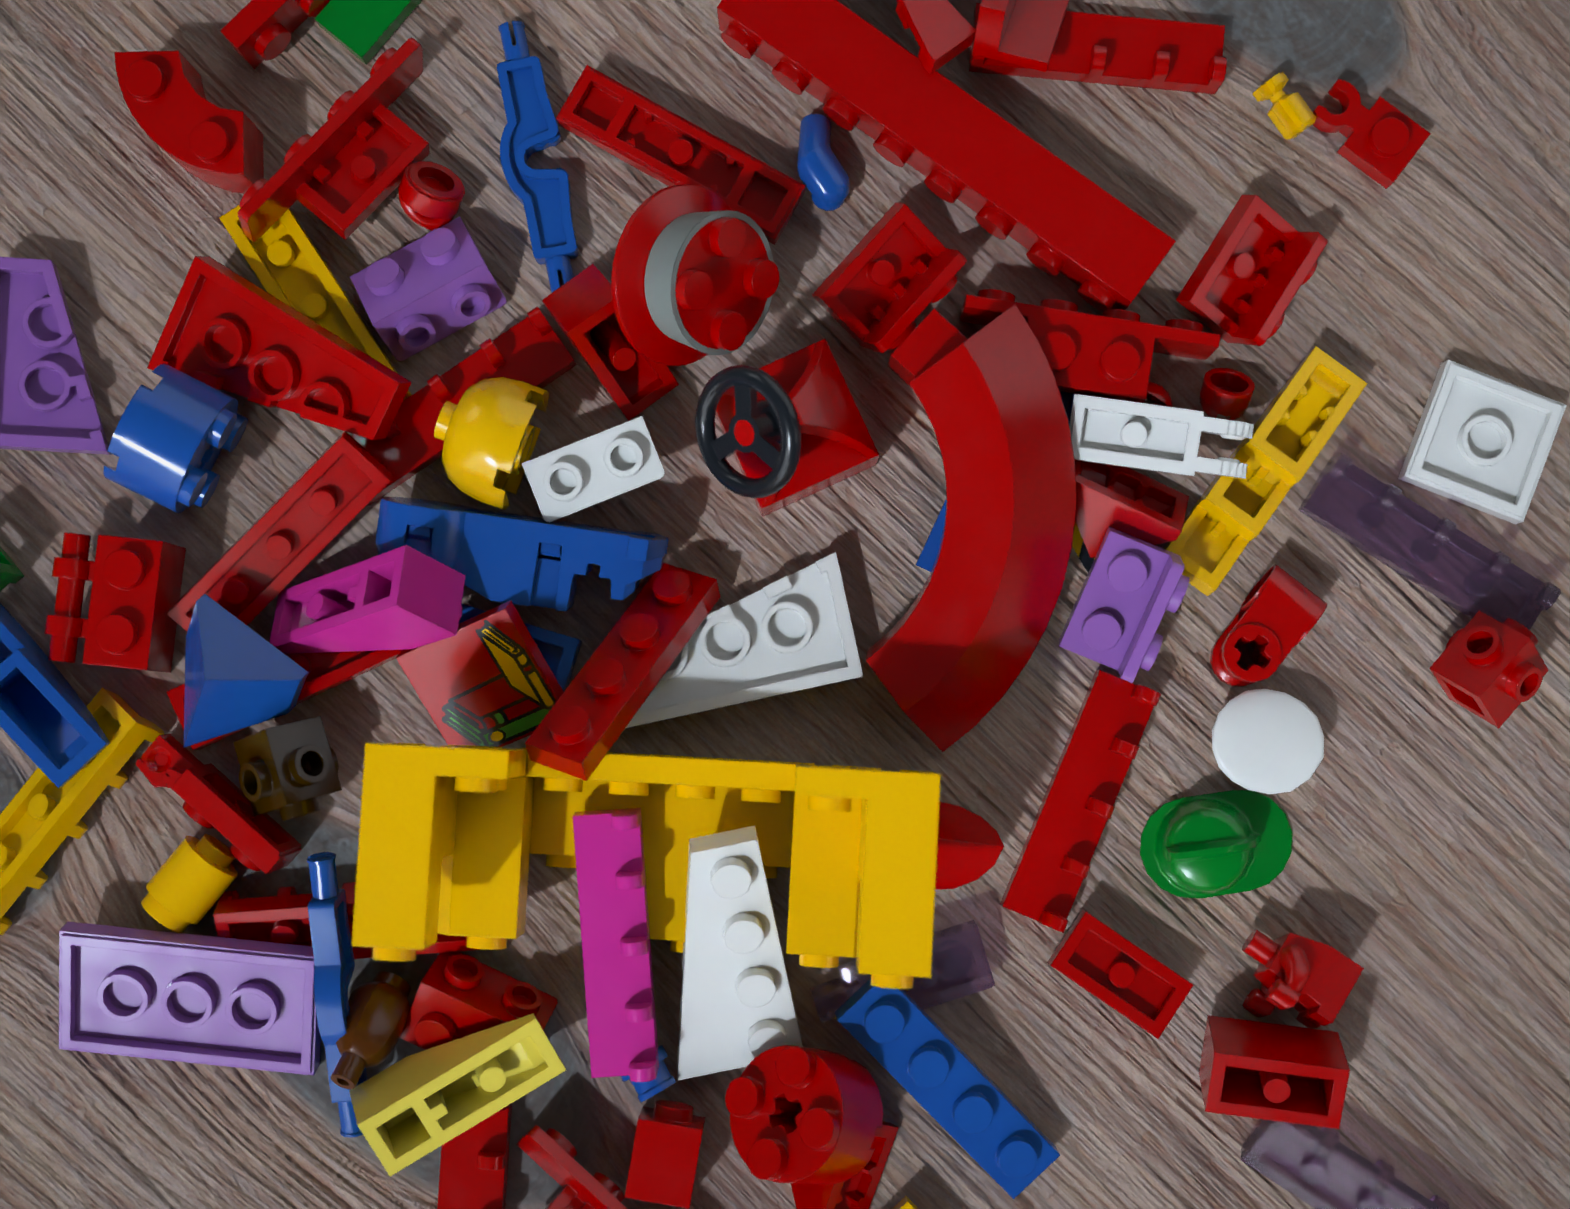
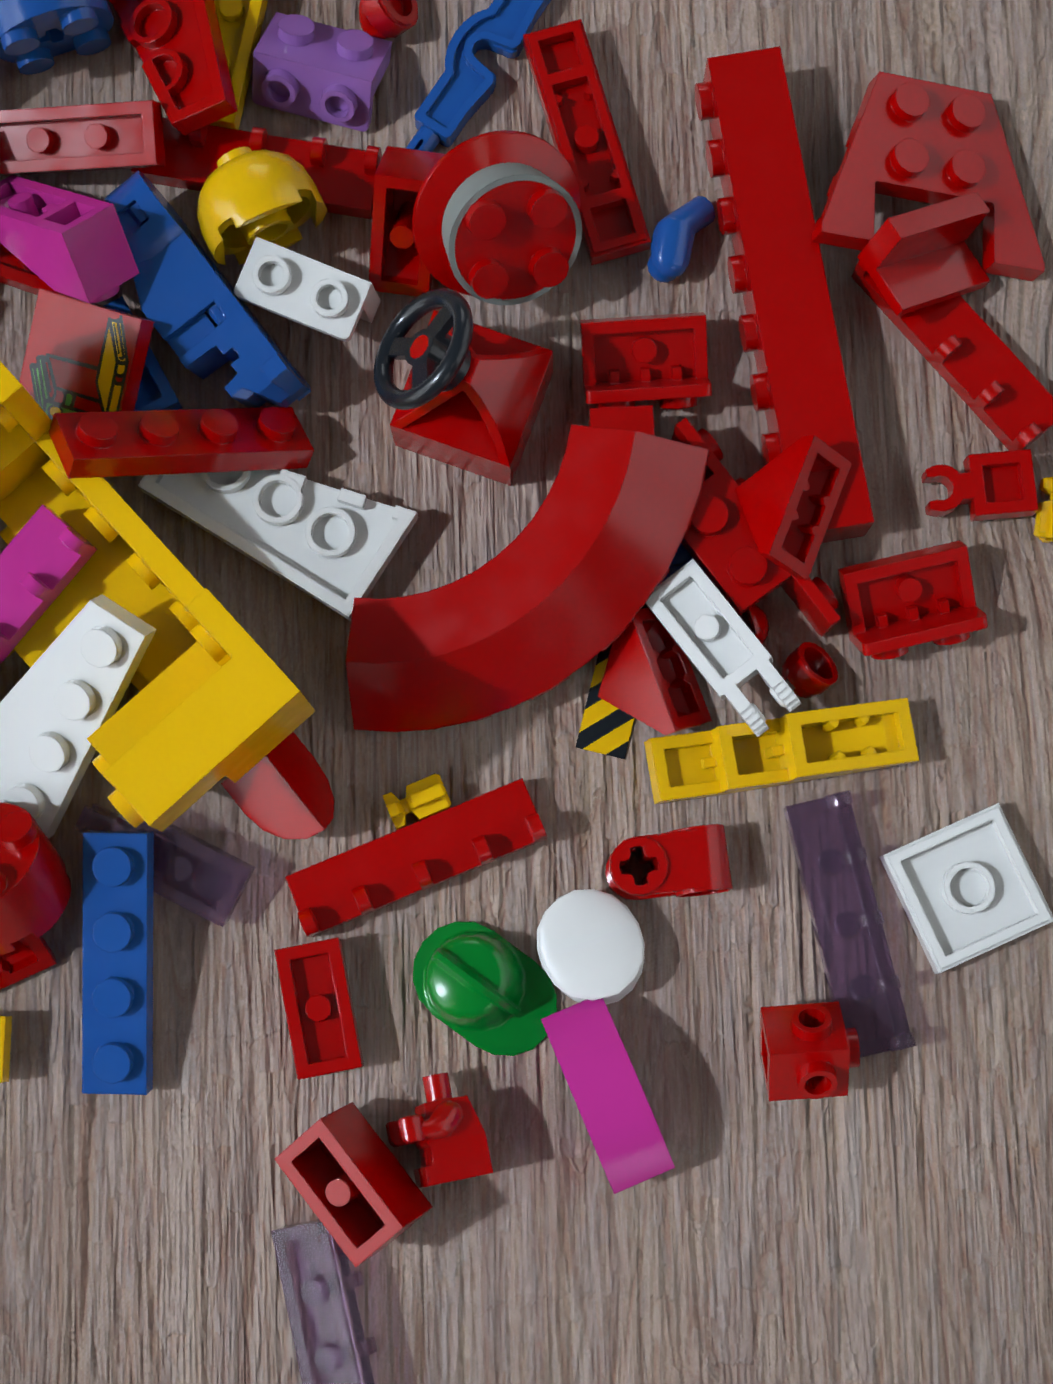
camera: 45 degrees right, 5 degrees down
medium lavender bracket [1058,527,1189,683] -> none
none -> yellow piece [382,773,452,830]
none -> dark pink brick [541,999,675,1194]
none -> red slope [735,434,852,580]
none -> red plate [921,449,1039,522]

